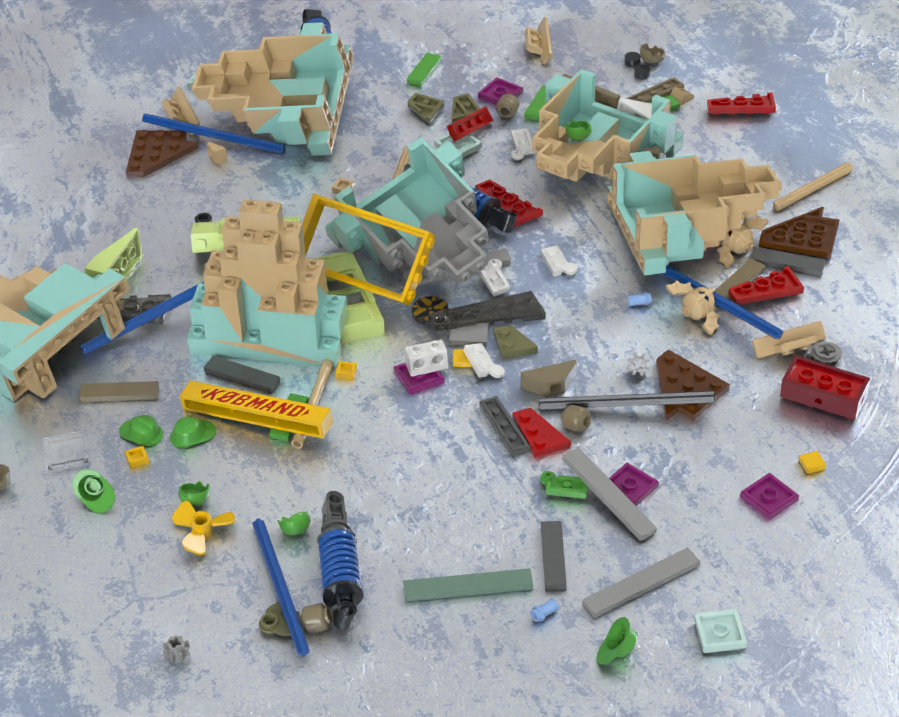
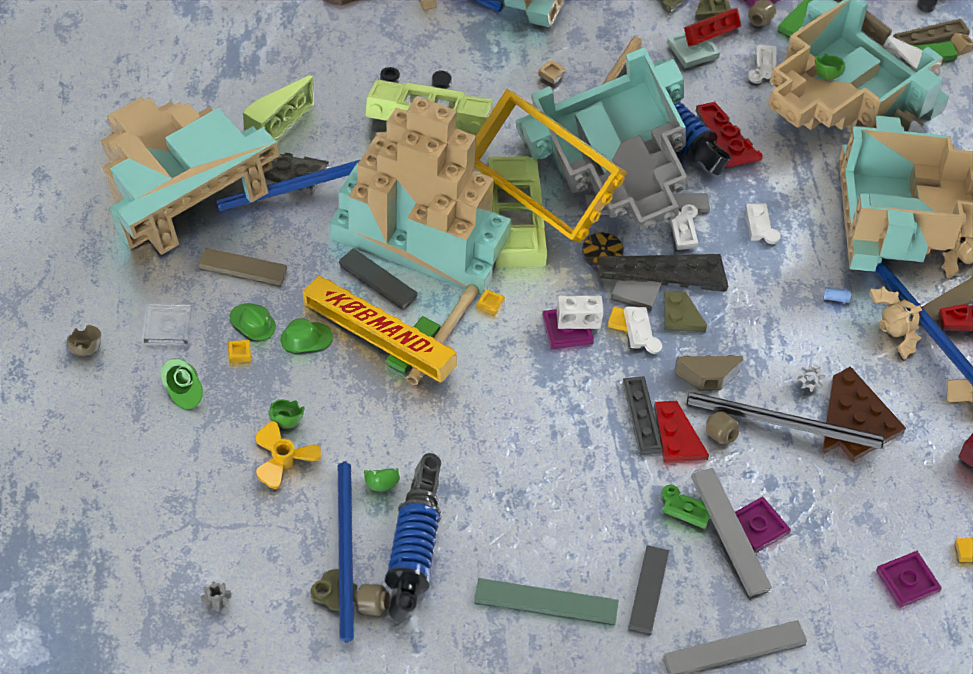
camera: 10 degrees right, 10 degrees up
light blue pin [530,598,559,622] -> none

